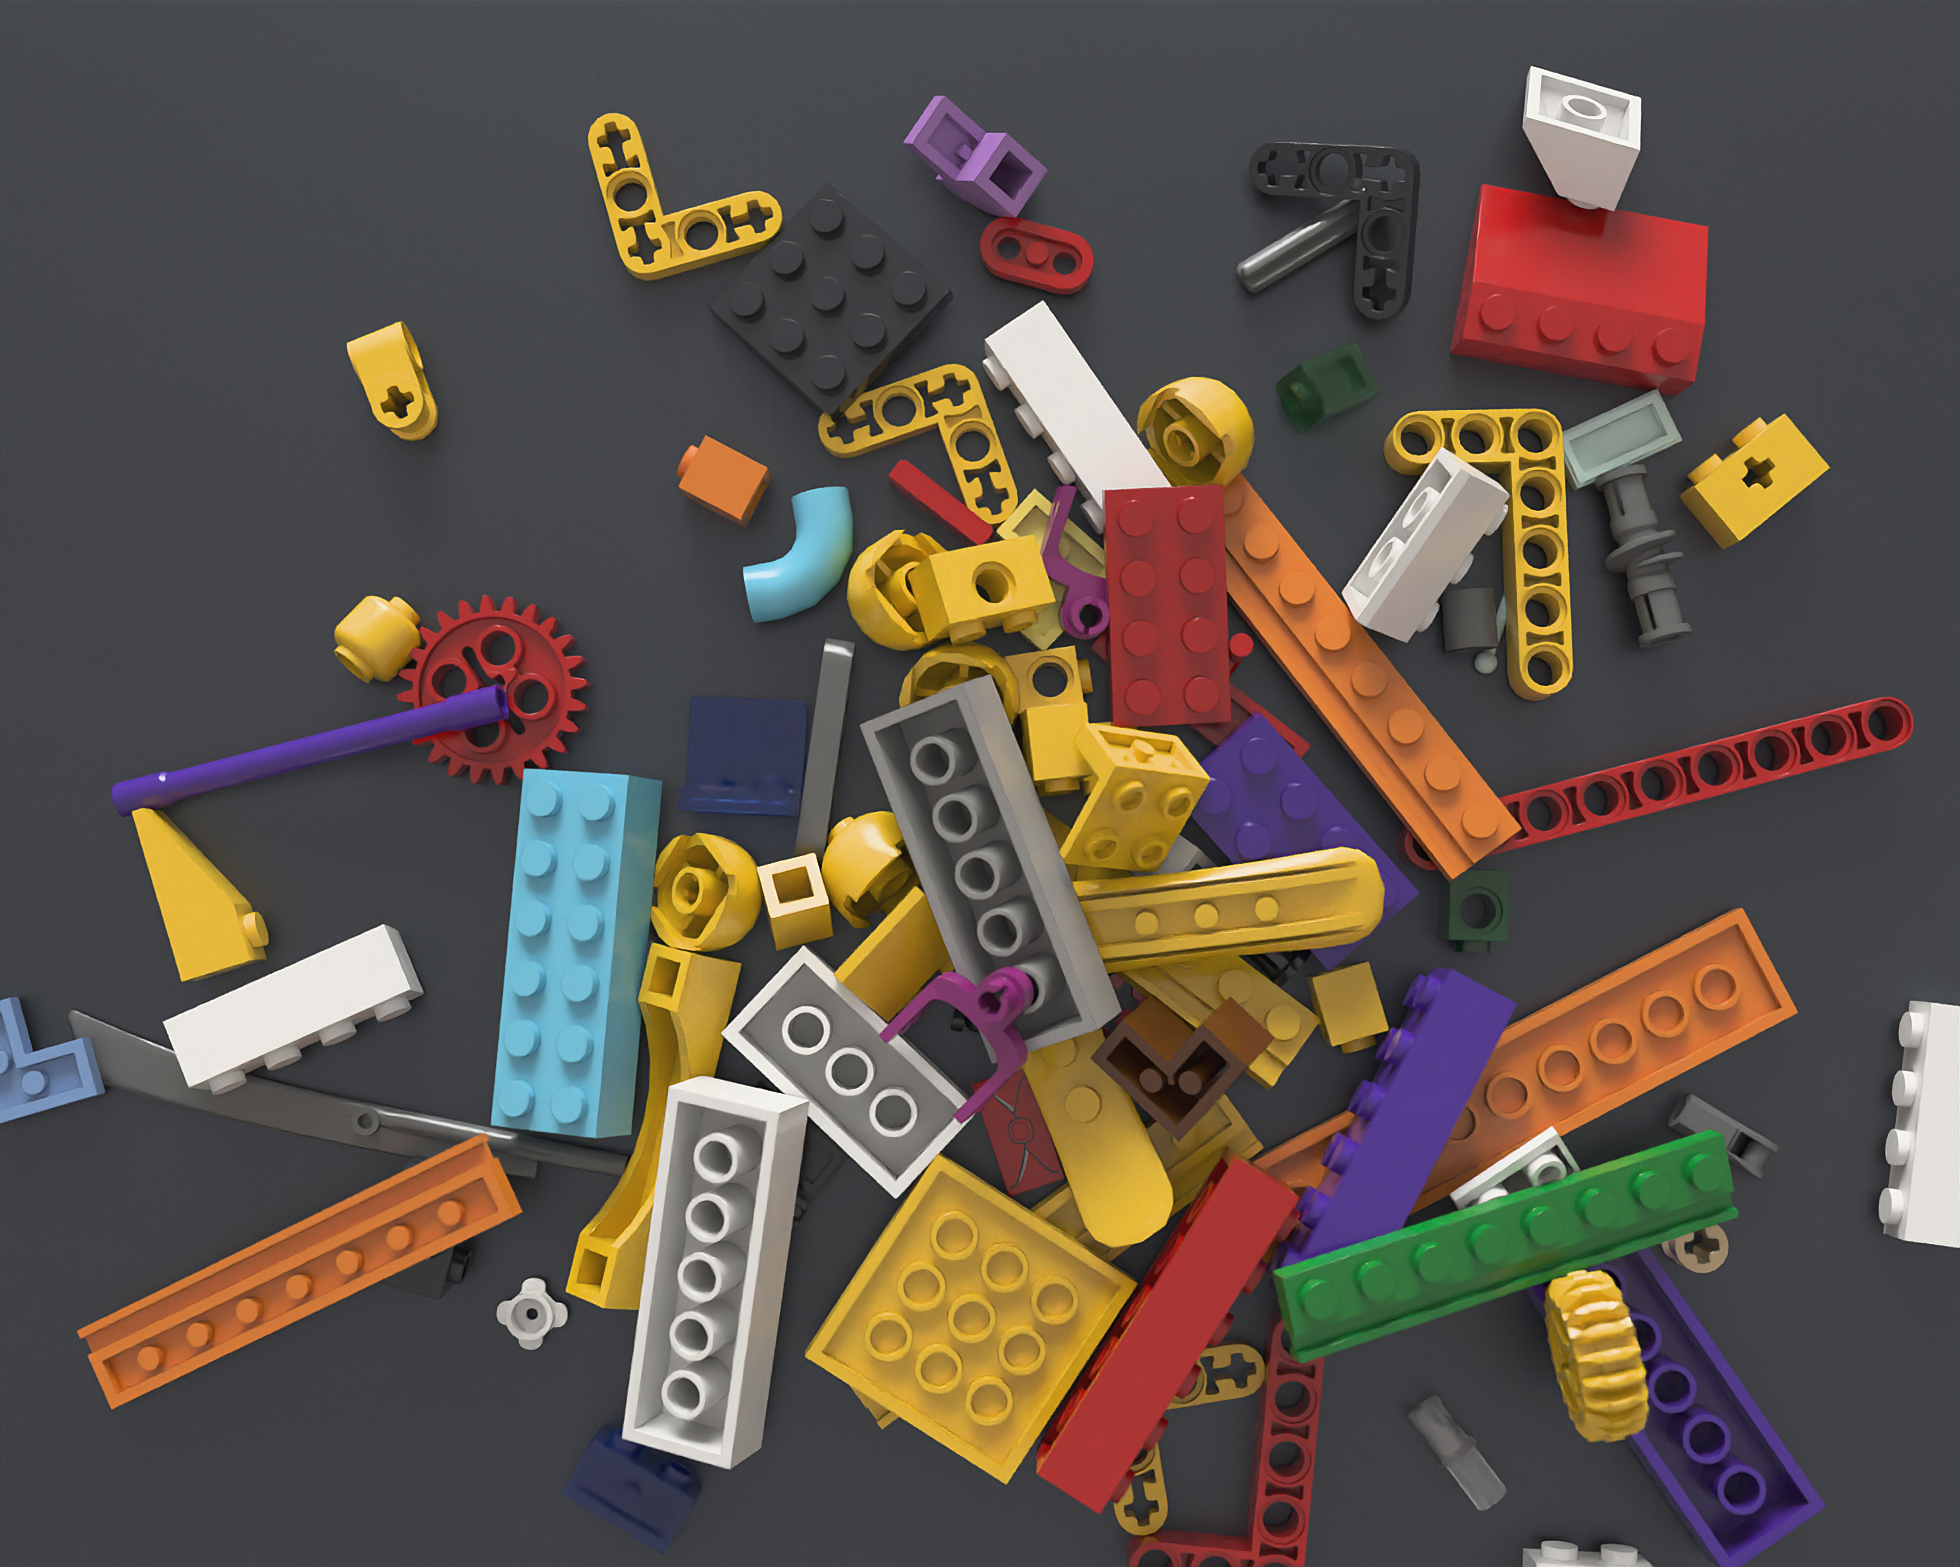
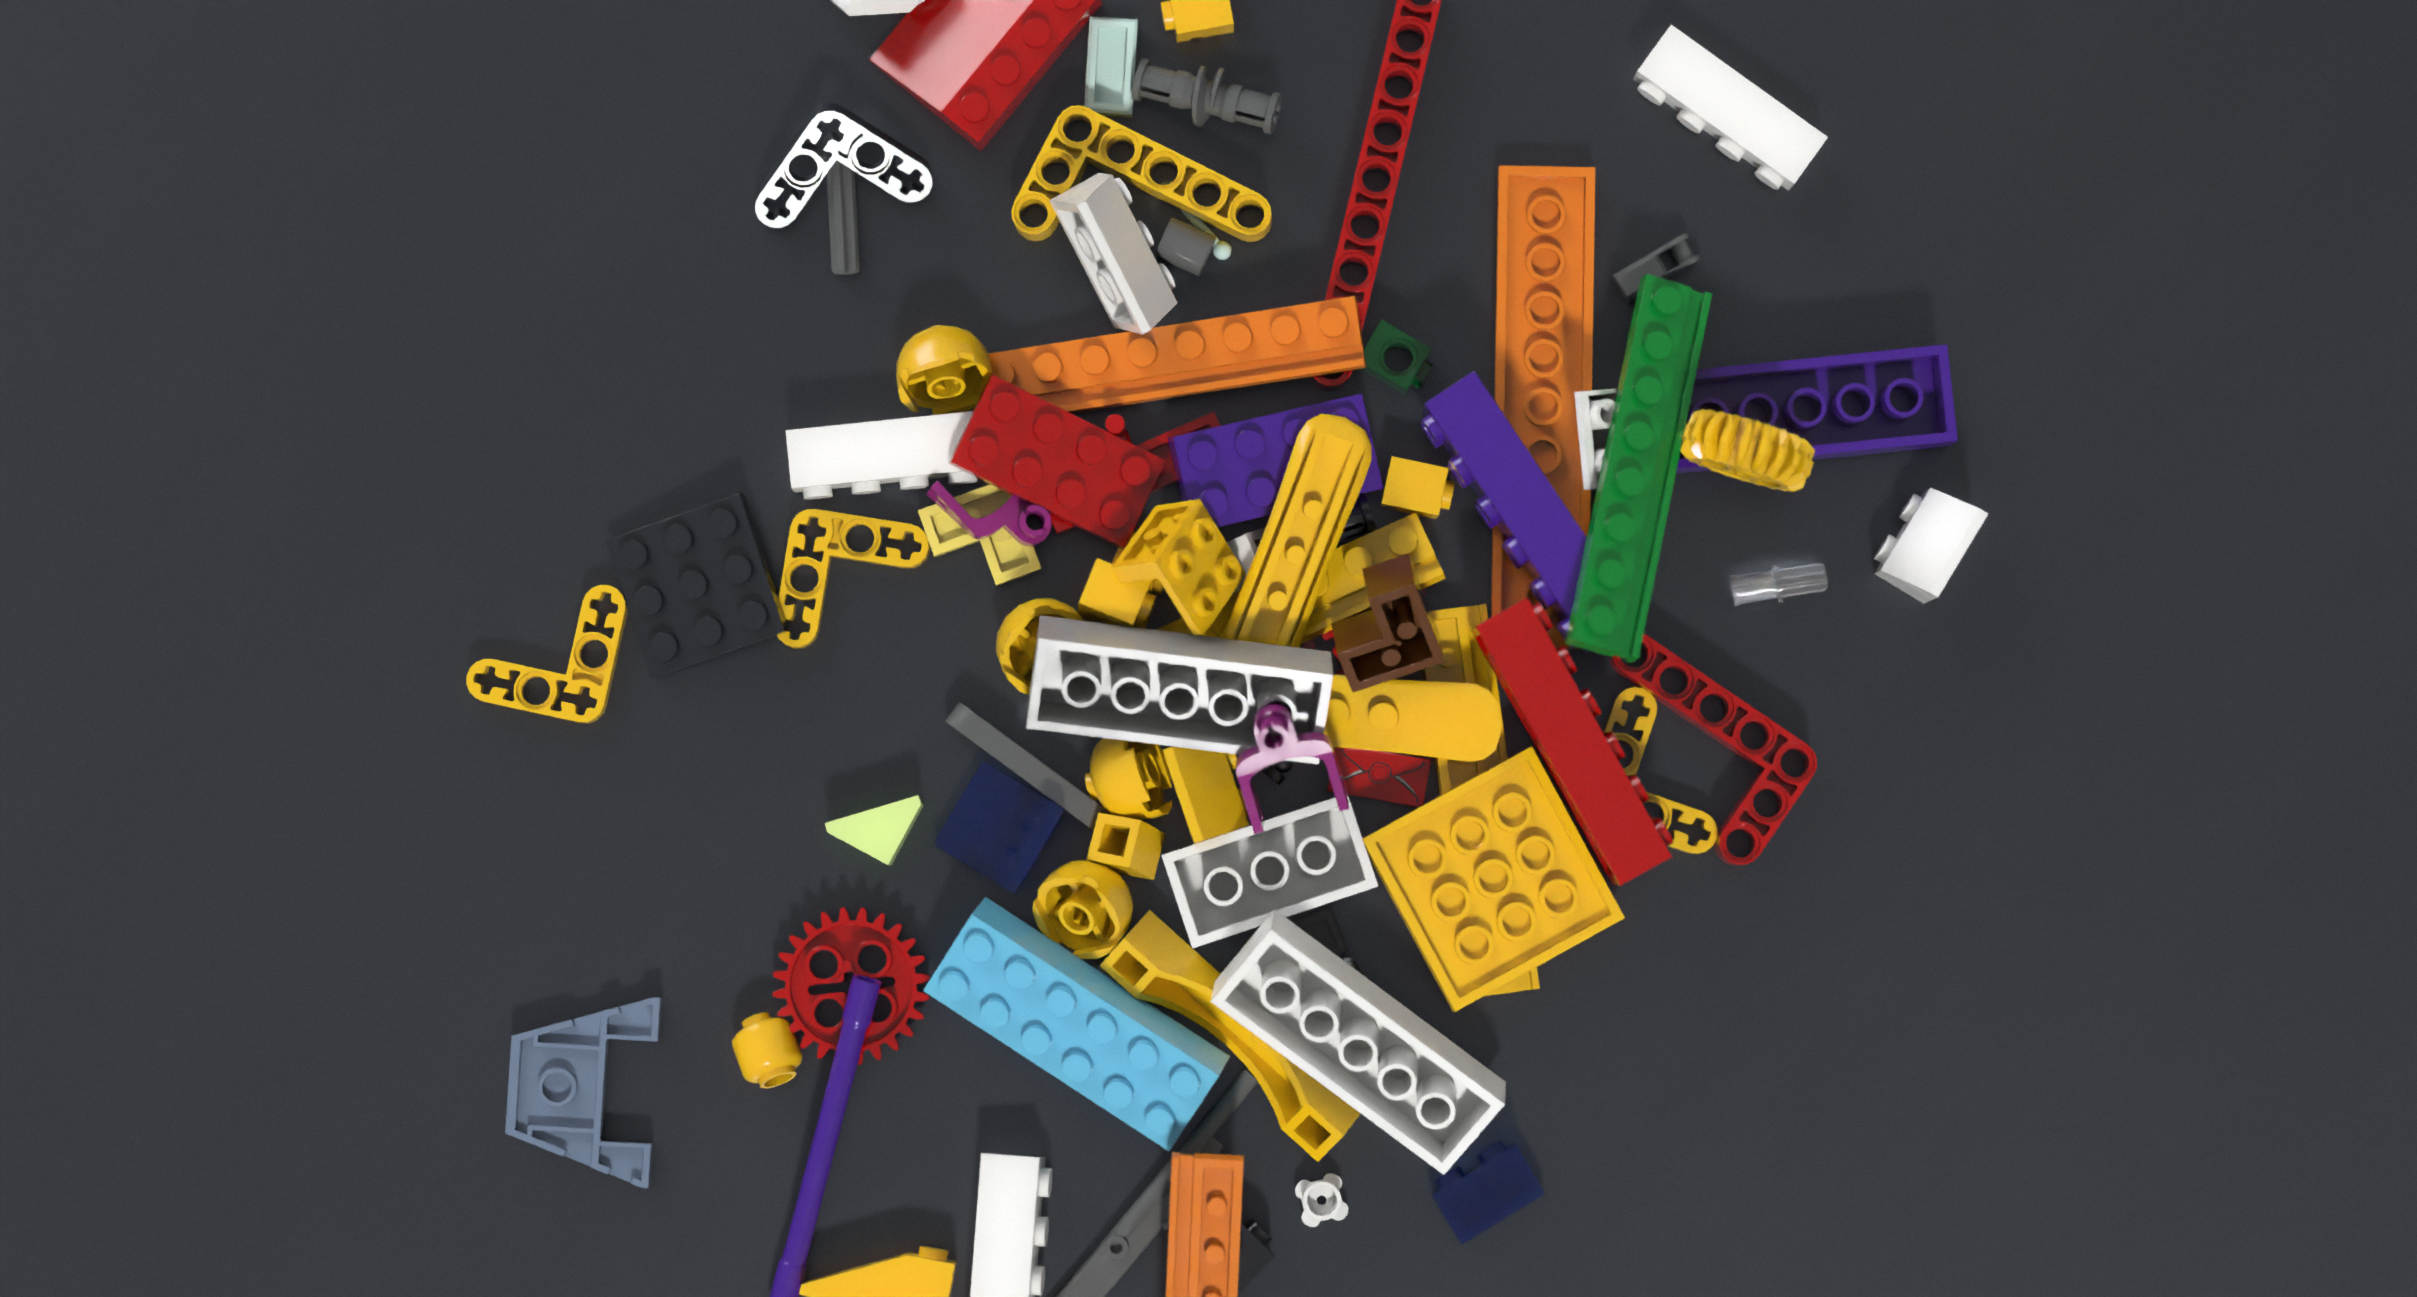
camera: 65 degrees left, 0 degrees up
yellow piece [347,321,438,441] -> none
orange brick [676,435,772,528] -> none
medium azure cylinder [743,487,853,624] -> none
yellow cylinder [847,530,948,651] -> none
red tile [888,460,994,547] -> none
medium lavender brick [903,96,1048,218] -> none
yellow brick [908,535,1055,645] -> none
red plate [980,217,1094,295] -> none
yellow brick [1005,645,1093,716] -> none
clear green bracket [1276,341,1381,434] -> none
tan bush [1660,1225,1728,1273] -> none
none -> sand blue wing [505,997,662,1188]
none -> yellowish green slope [825,795,924,866]

